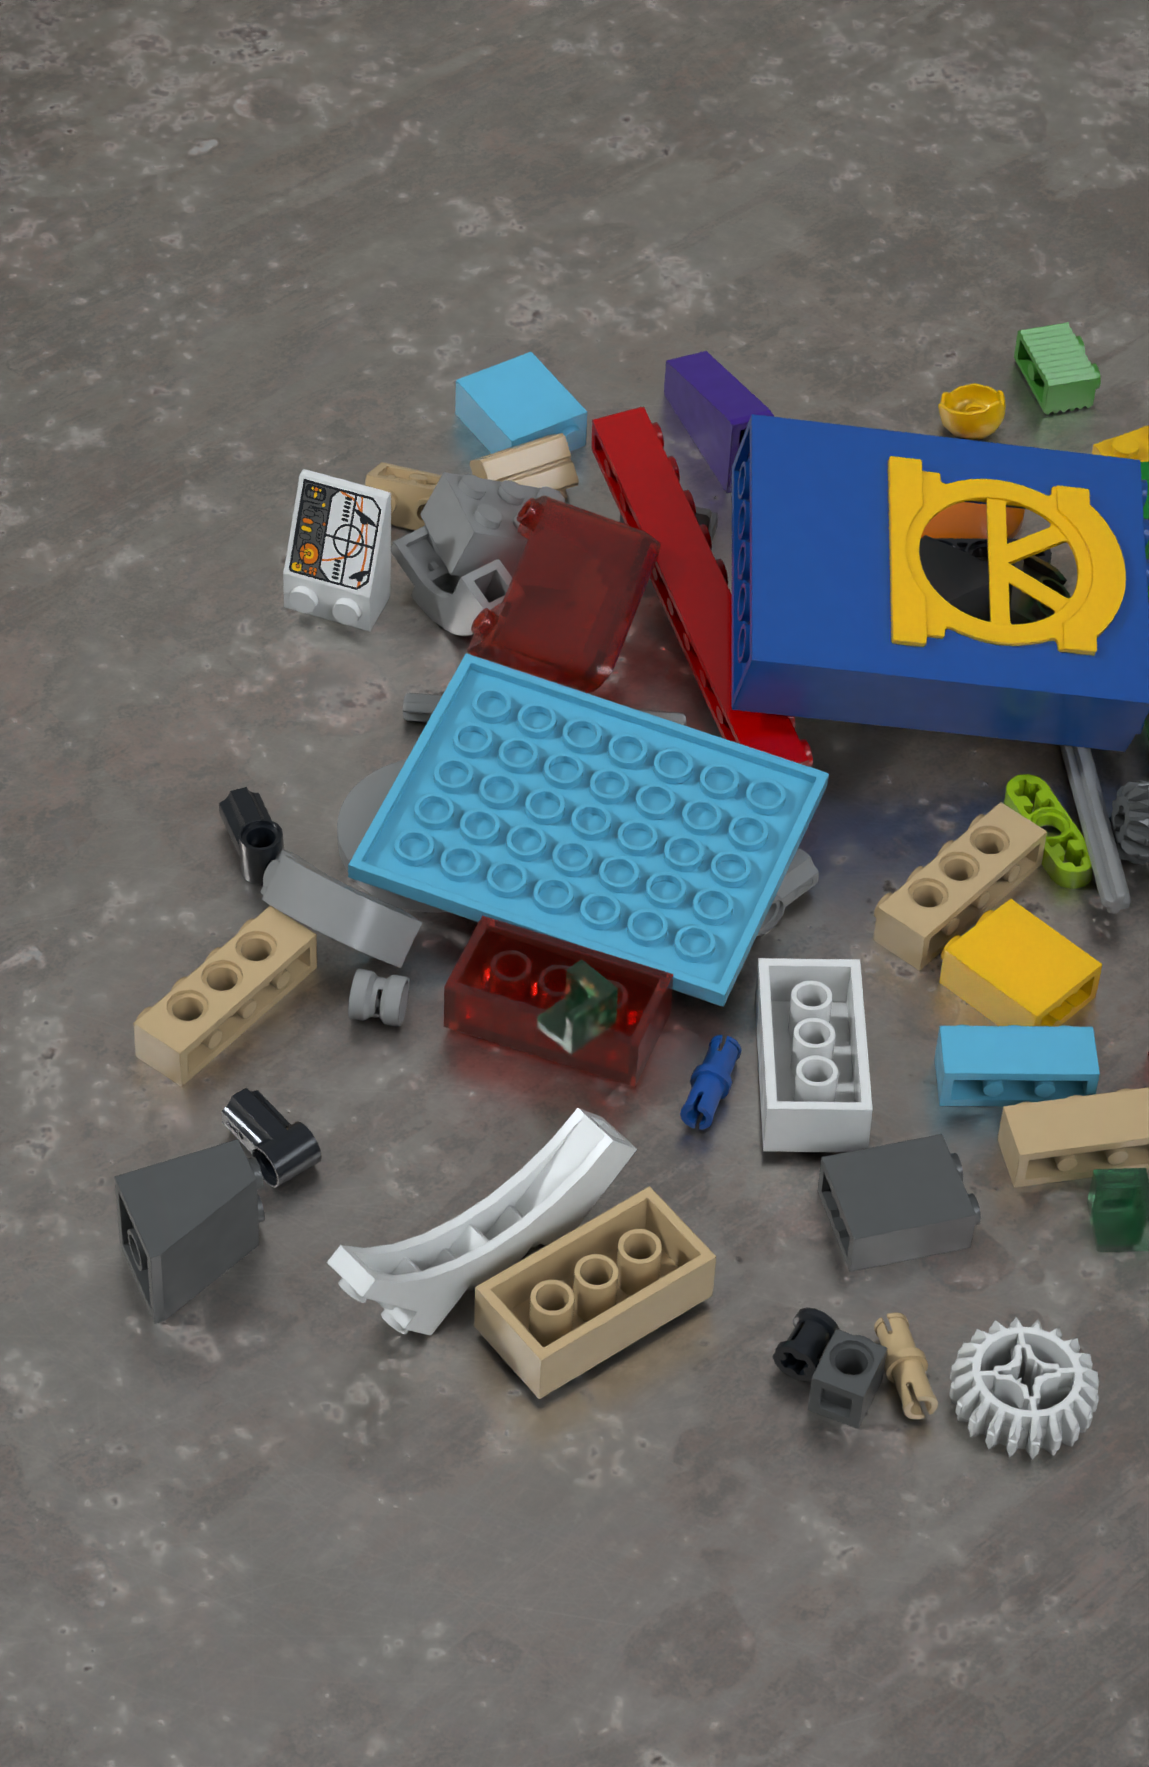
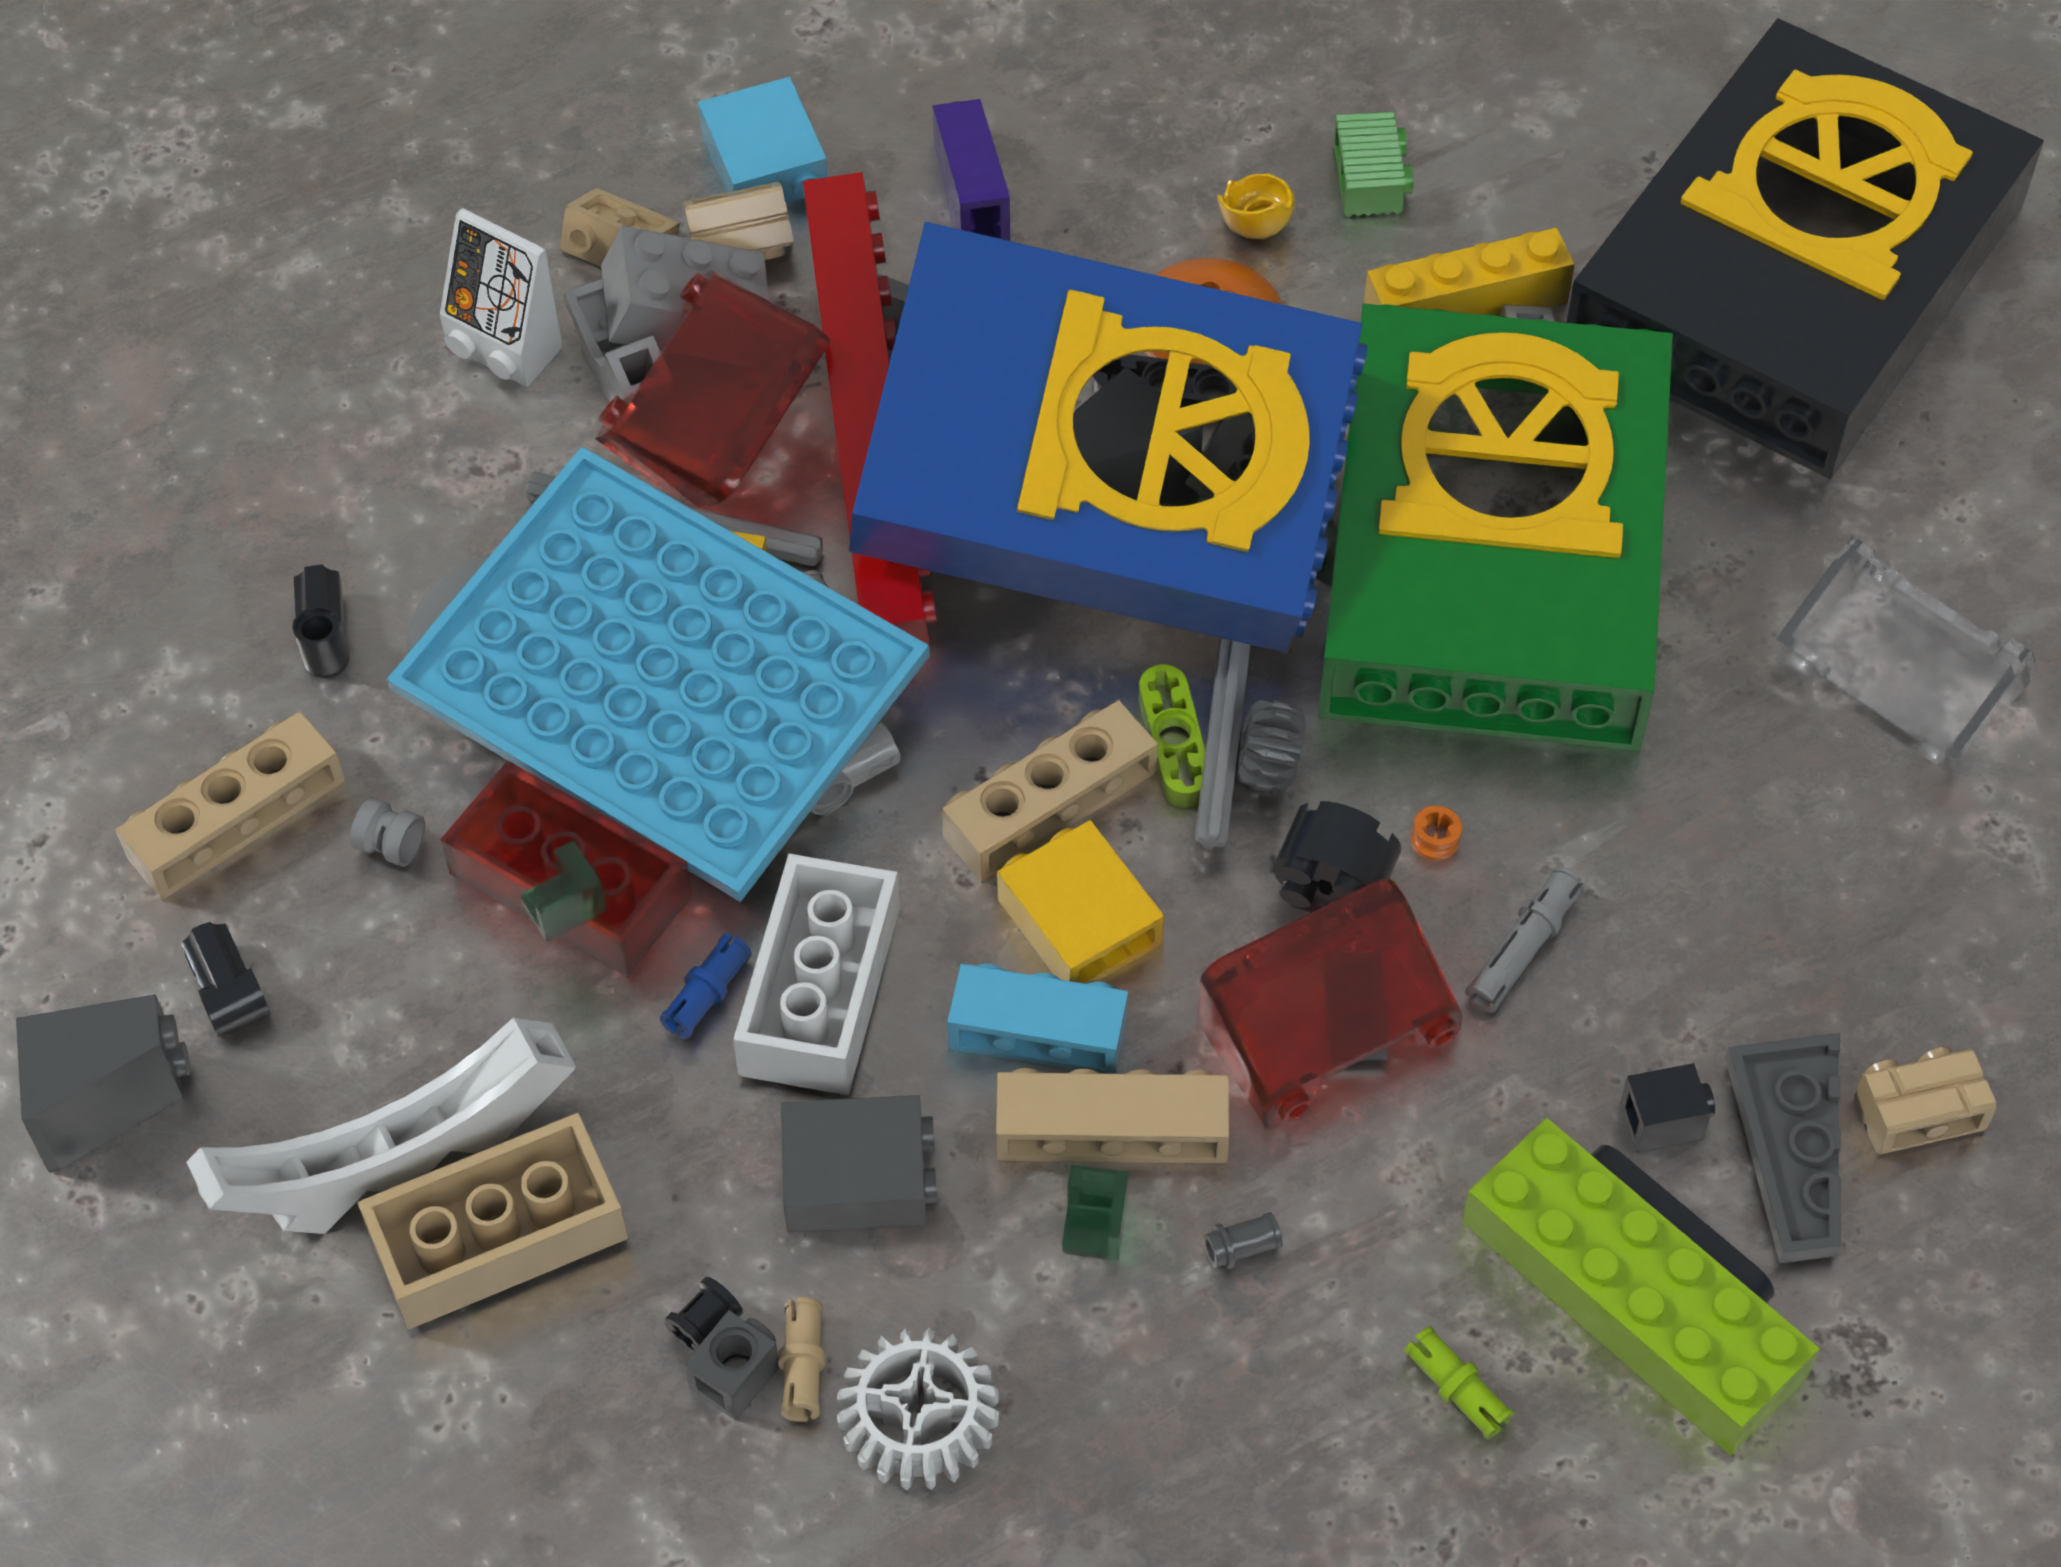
camera: 15 degrees right, 10 degrees up
light grey arch [260,848,422,968] -> none

